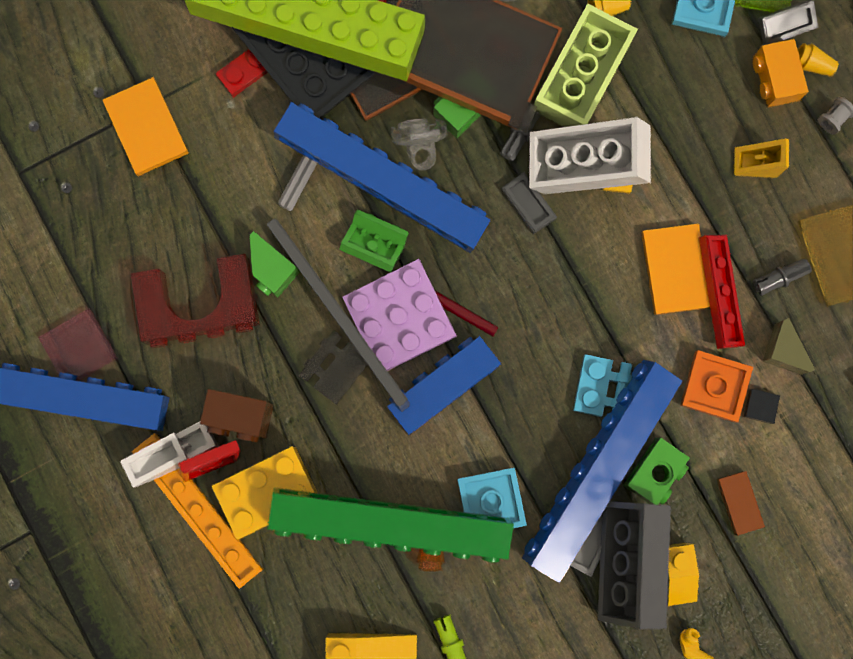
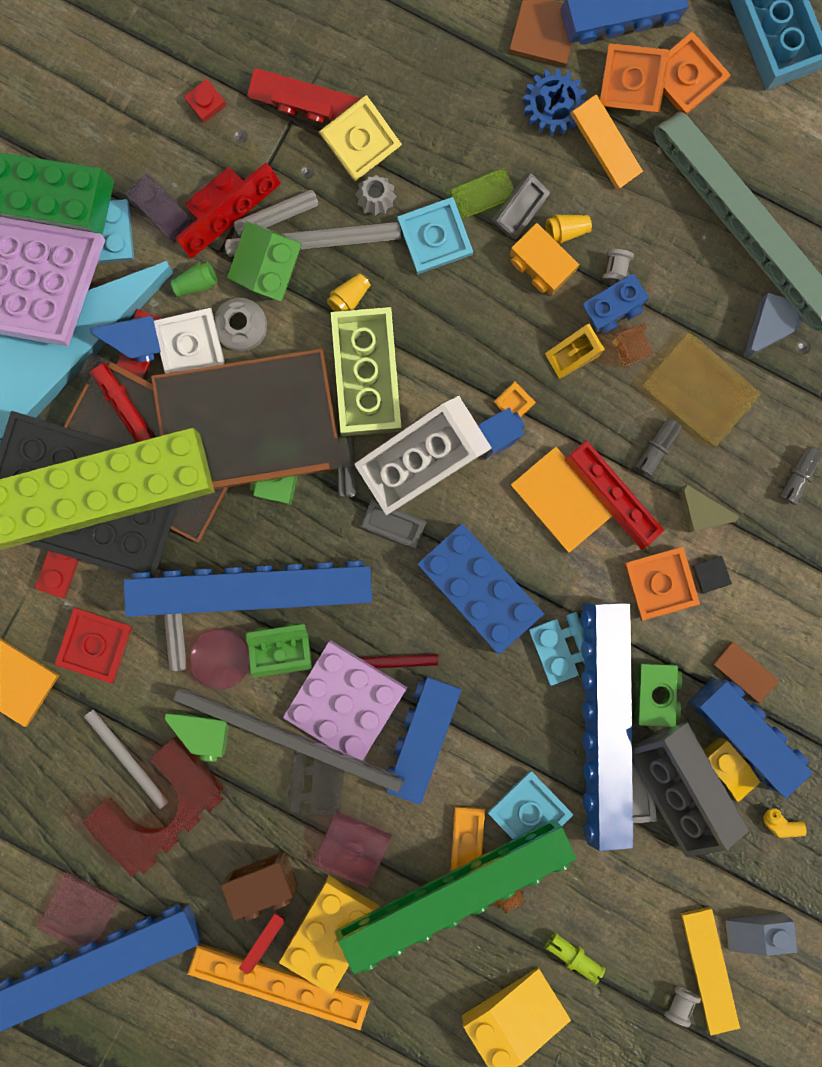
camera: 30 degrees left, 5 degrees up
white slope [120,421,219,488] -> none
clear tile [390,118,448,170] -> none
none -> red plate [55,607,133,684]
none -> light grey bar [84,709,169,810]
none -> clear pink dish [190,629,250,689]
none -> clear pink tile [313,811,392,888]
none -> blue brick [417,523,544,655]
none -> light orange tile [450,806,485,871]
none -> blue brick [478,407,525,460]
none -> light orange tile [493,382,536,417]
none -> blue bracket [583,274,649,336]
none -> clear orange panel [612,323,653,368]
none -> blue brick [688,678,813,799]

